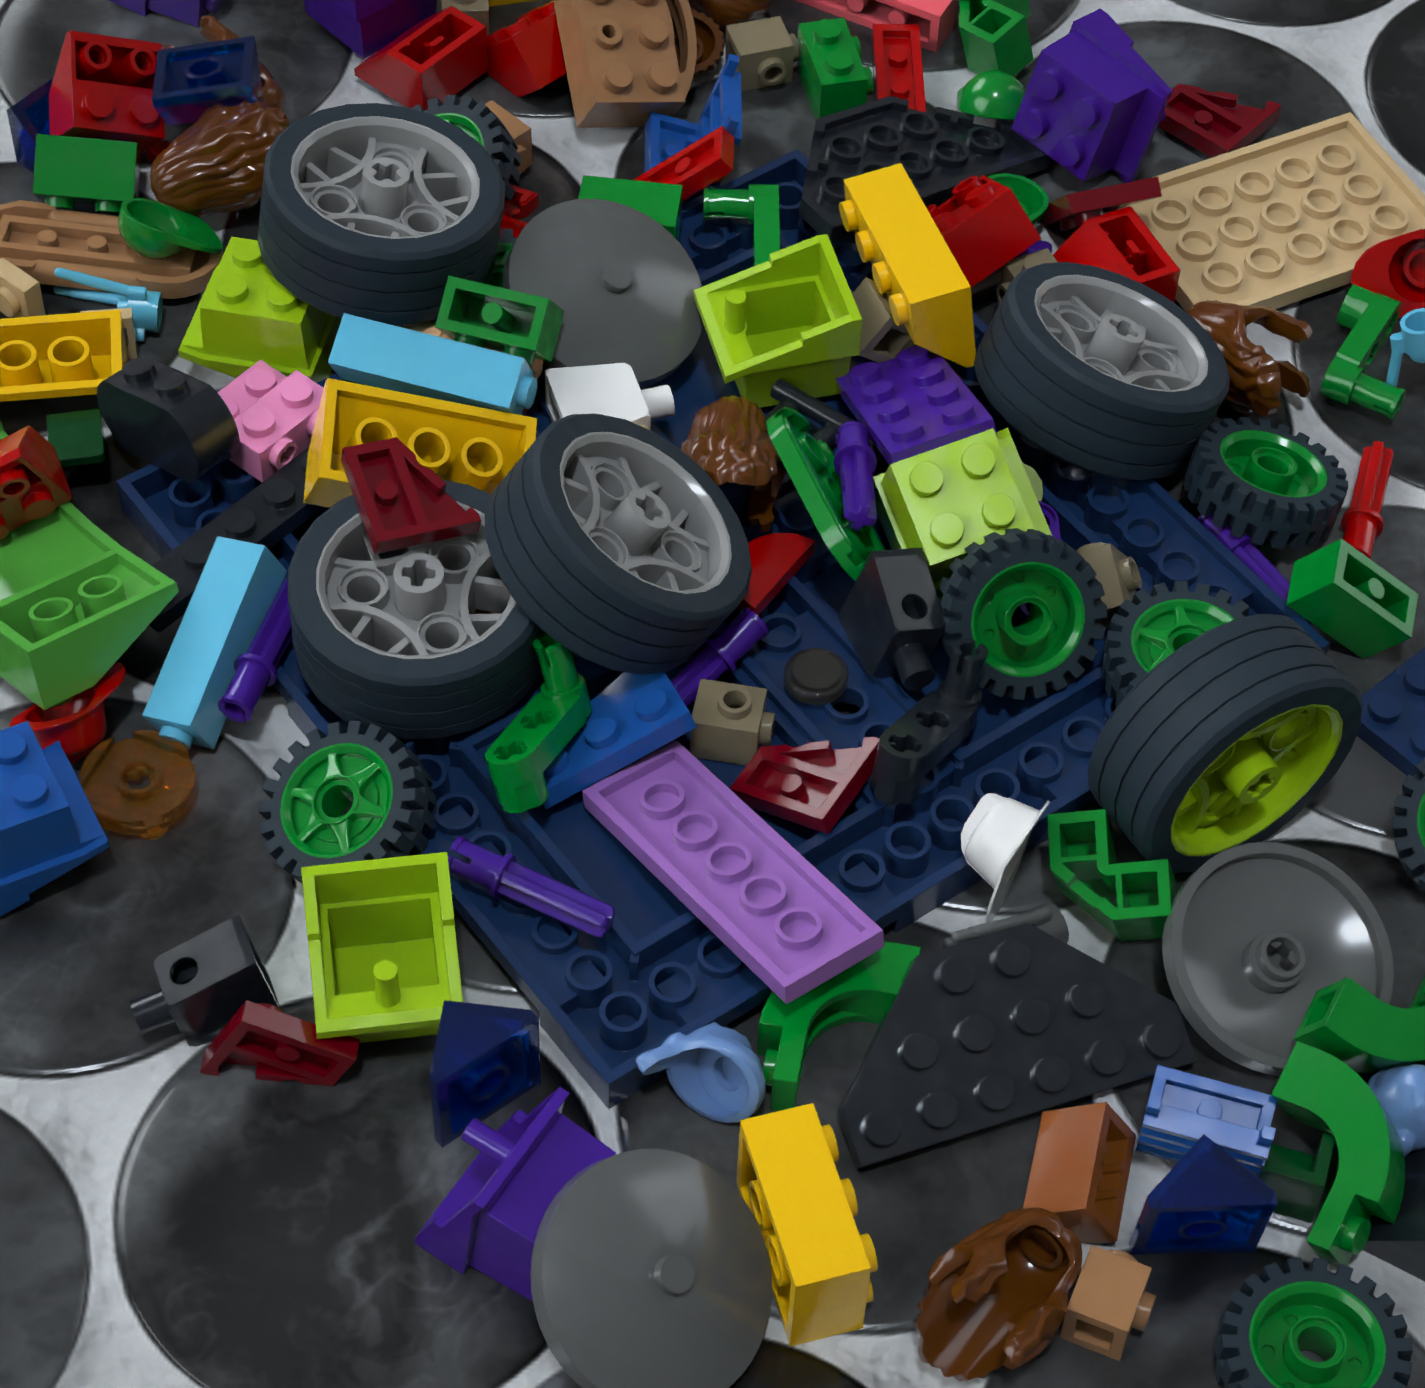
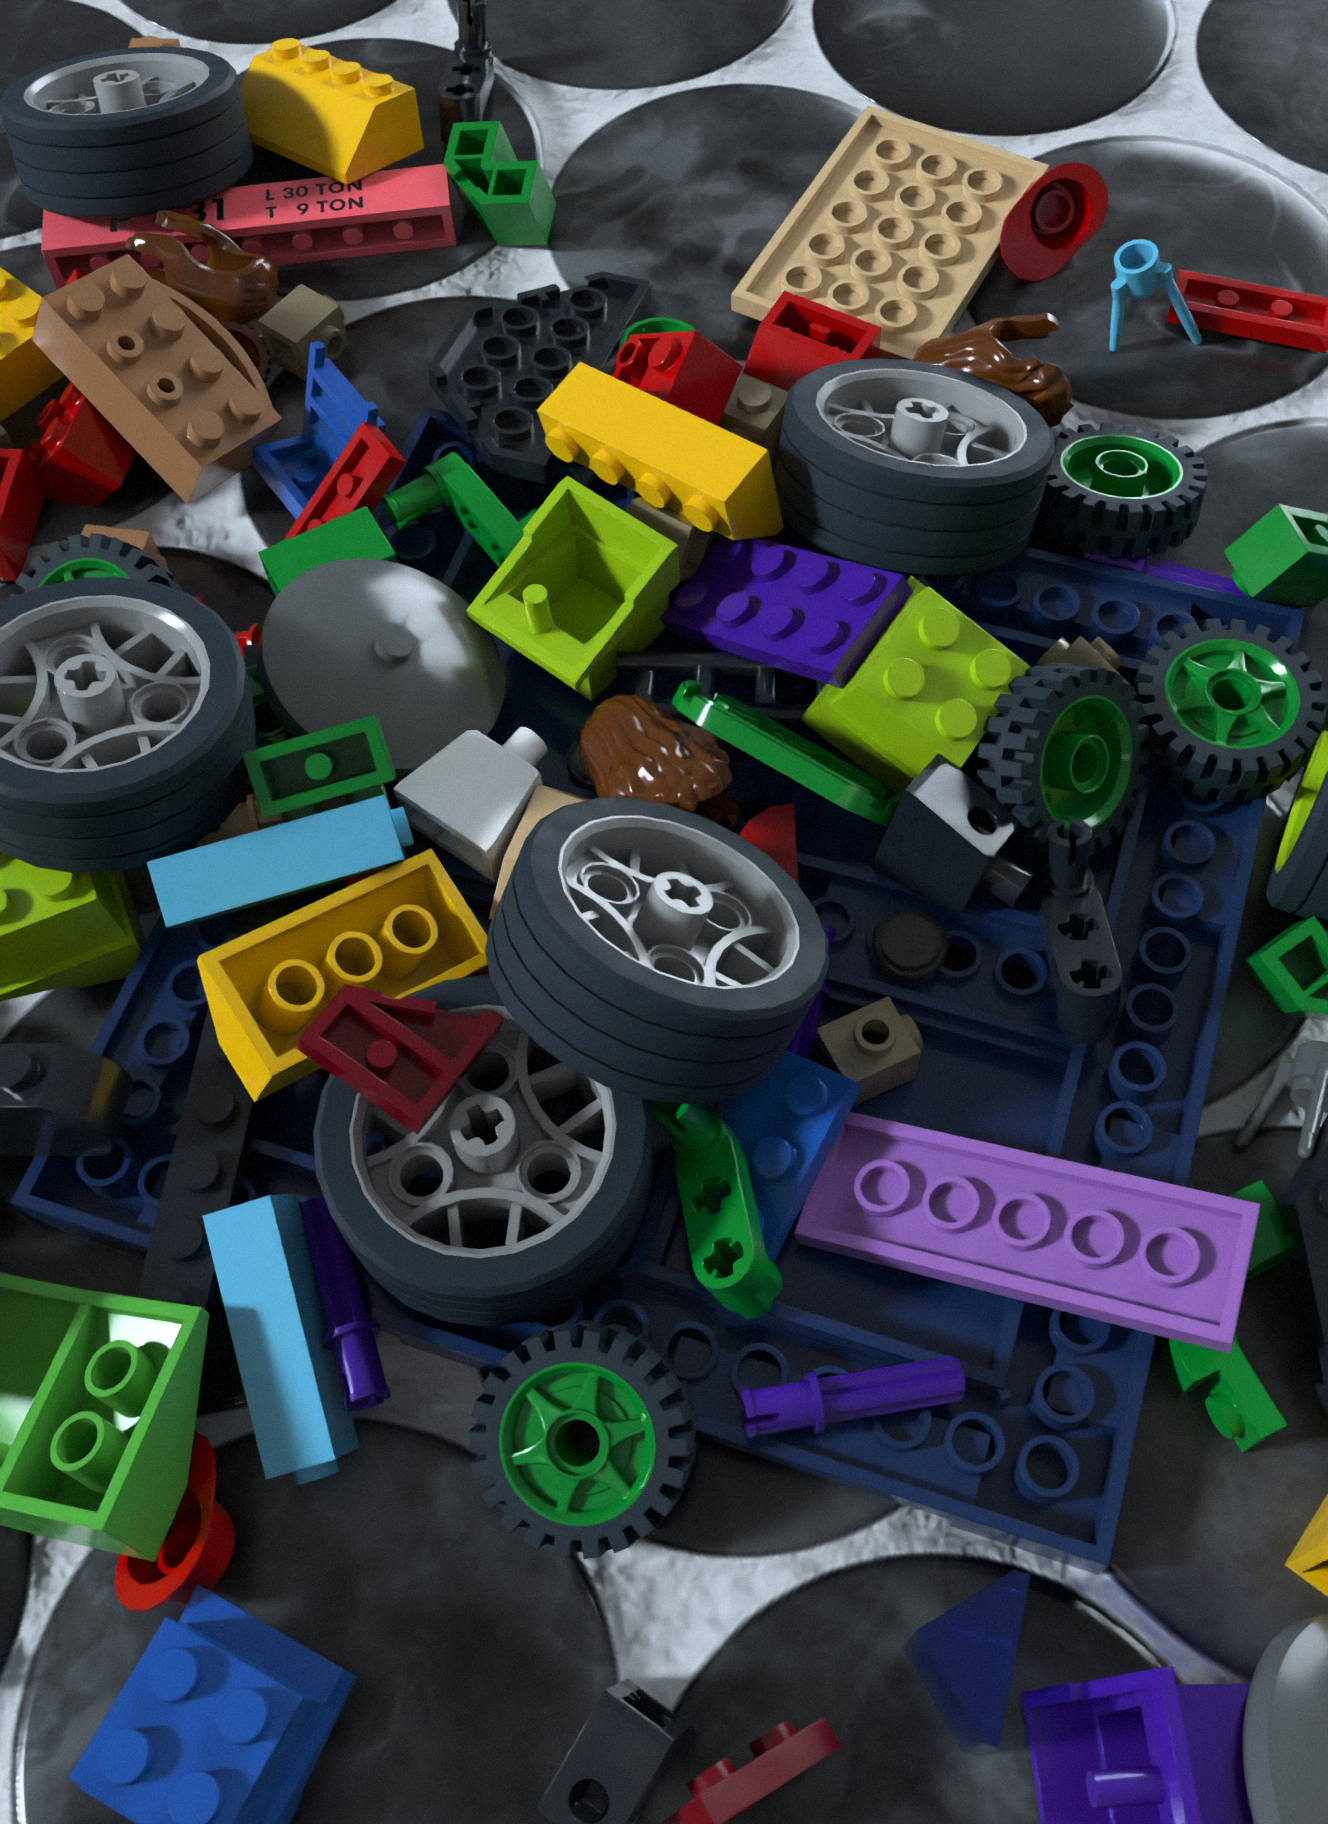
camera: 30 degrees left, 10 degrees up
clear orange plate [80,730,197,840] -> none
bright pink plate [217,359,323,482] -> none
lime piece [301,852,465,1043] -> none
medium blue hat [635,1022,766,1124] -> none
dark red wing [730,737,880,834] -> none
green brick [796,18,874,120] -> none
dark purple axle [833,421,877,531] -> none
red plate [872,24,926,112] -> none
green cap [957,70,1026,119] -> none
white piece [961,793,1050,922] -> none
dark purple piece [1011,9,1173,183] -> none
dark red wing [1042,177,1162,231] -> none
dark red wing [1158,83,1281,157] -> none
green beam [1320,284,1406,420] -> none
red axle [1341,441,1394,560] -> none

